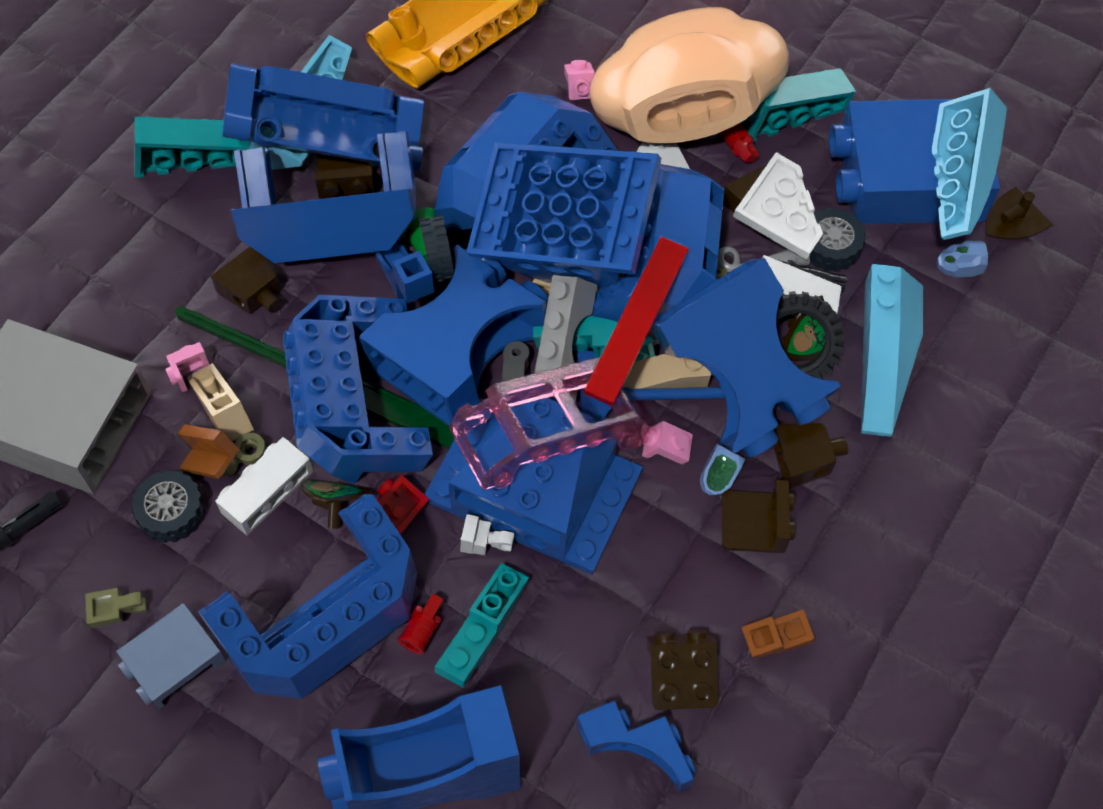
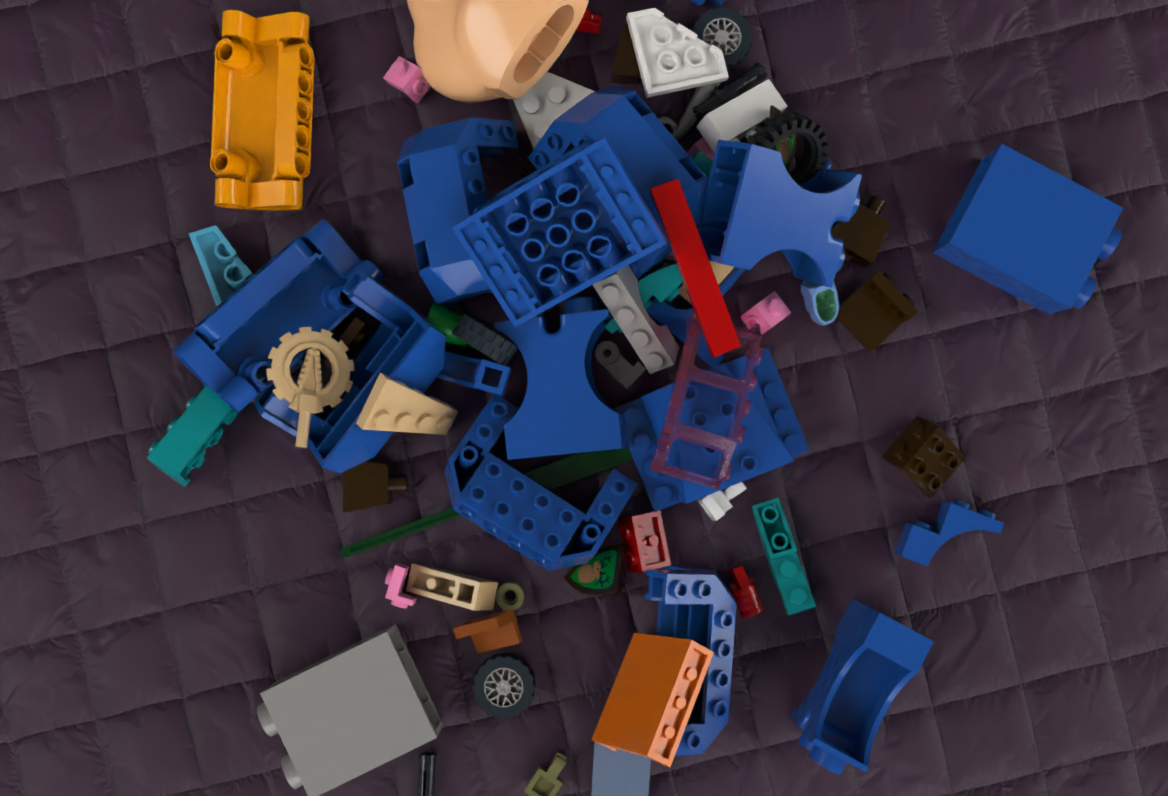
camera: 50 degrees left, 25 degrees up
white brick [216,437,313,536] -> none
dark orange slope [741,609,816,658] -> none
medium azure wedge [861,264,923,437] -> none
none -> tan bar [266,327,354,448]
none -> tan wing [356,373,458,435]
none -> orange panel [591,633,714,767]
none -> blue brick [932,144,1123,315]

